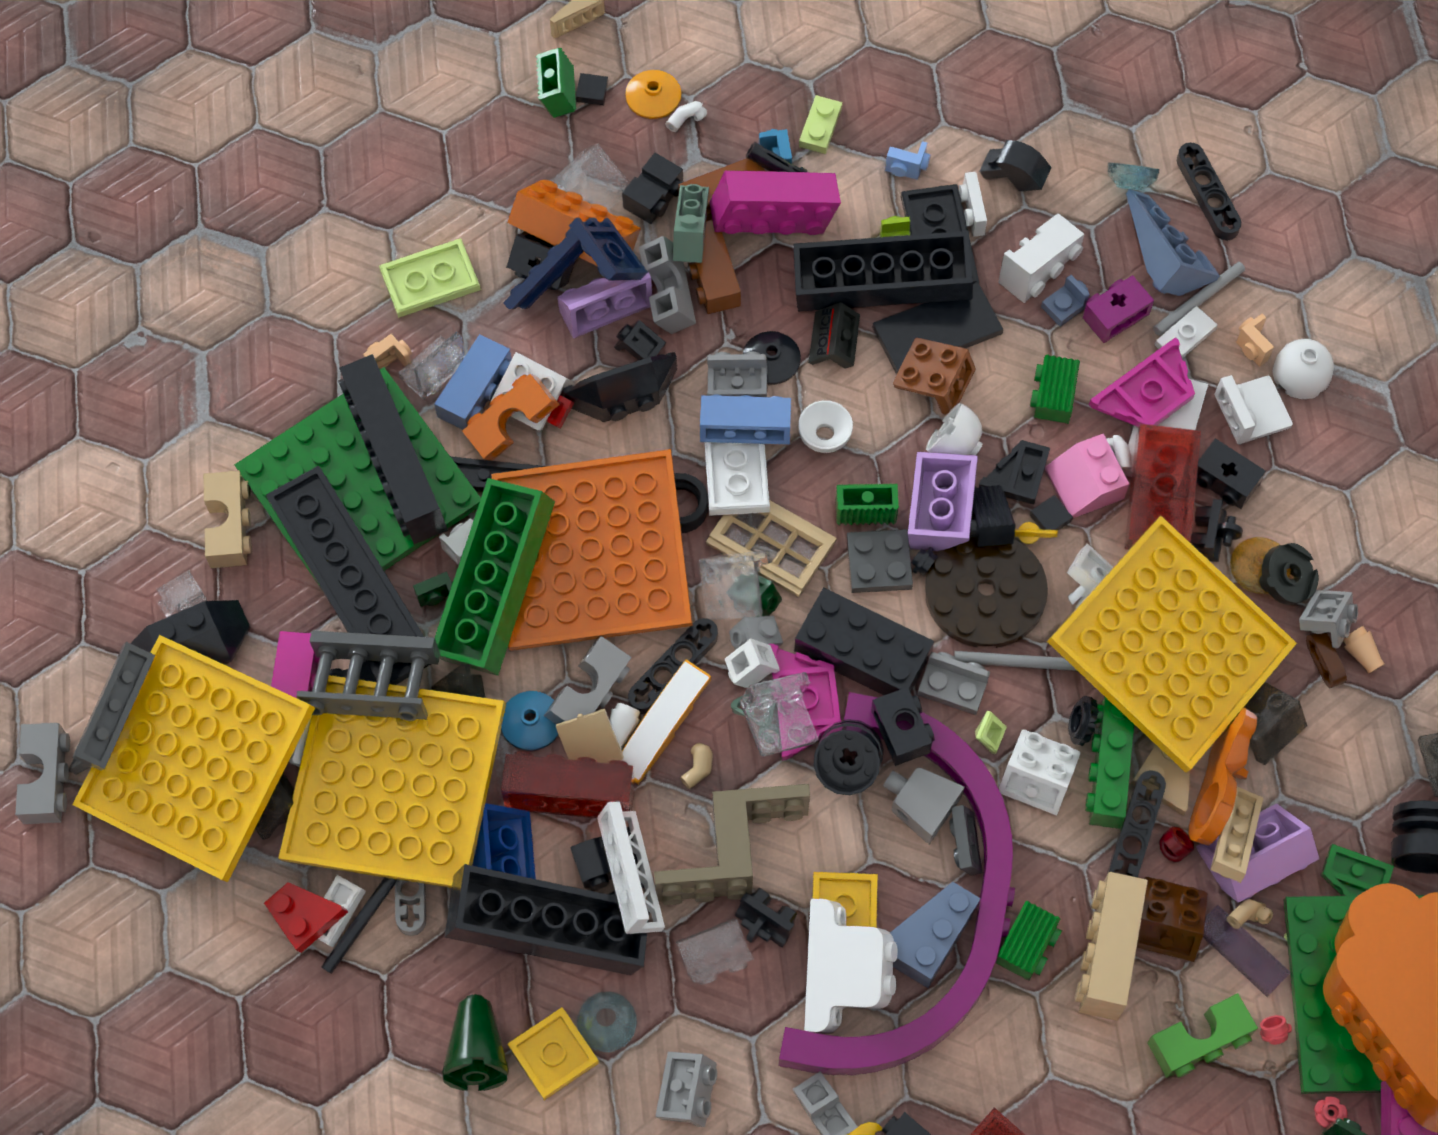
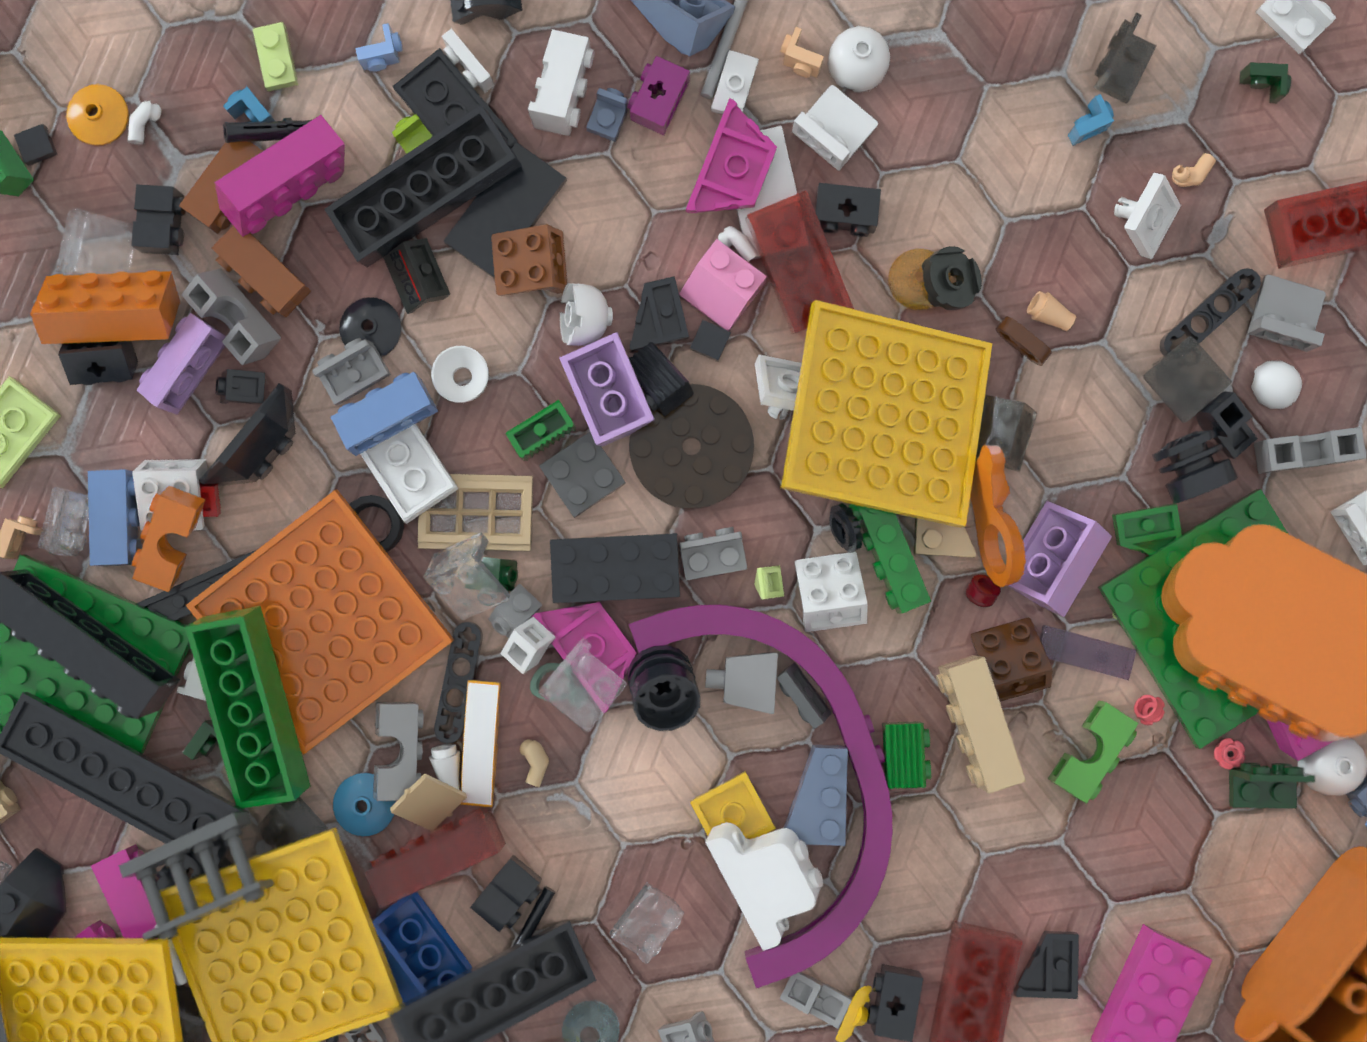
camera: 25 degrees left, 20 degrees up
dark blue bracket [503,217,648,309] -> none
white fence [597,802,665,934] -> none
dark tan bracket [654,784,810,905] -> none
sand green slope [673,184,709,263] -> none
black hips [735,888,797,948] -> none
black brick [871,687,935,766] -> none
black plate [911,547,938,576] -> none
light grey bar [954,651,1077,671] -> none
yellow piece [1015,522,1058,544] -> none
green brick [1030,354,1080,424] -> none
black beam [1107,770,1166,878] -> none
black hips [1190,499,1243,562] -> none
tan plate [1210,787,1263,883] -> none
tan arm [1227,899,1273,929] -> none
light grey bracket [1299,590,1358,648] -> none

